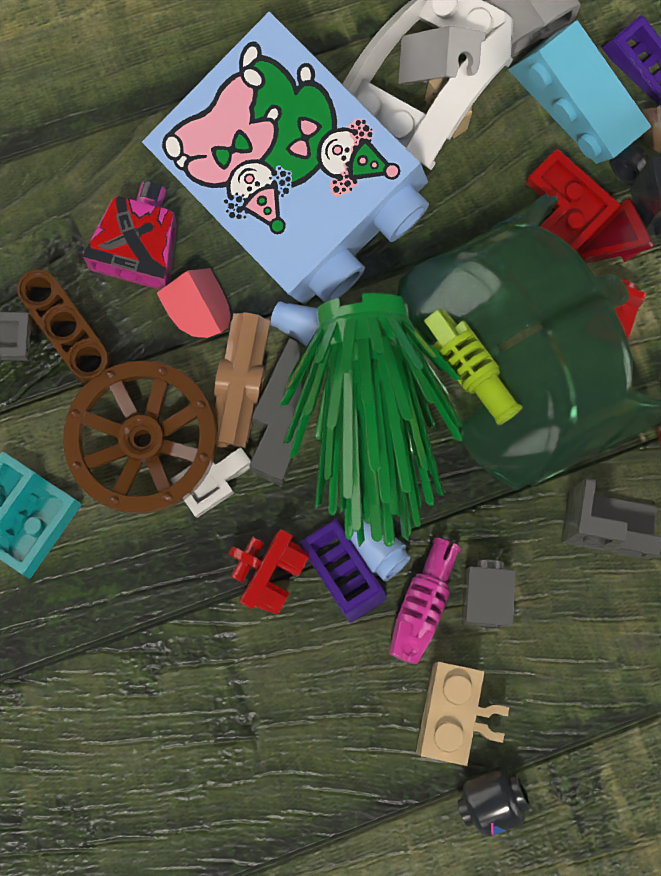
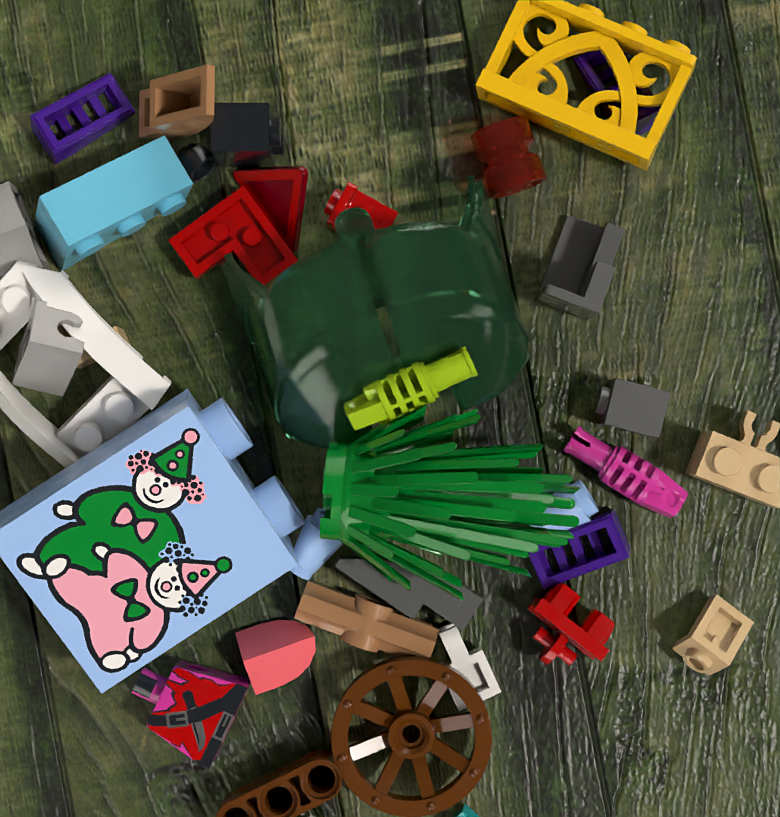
camera: 80 degrees left, 10 degrees up
none -> tan bracket [673,594,754,676]

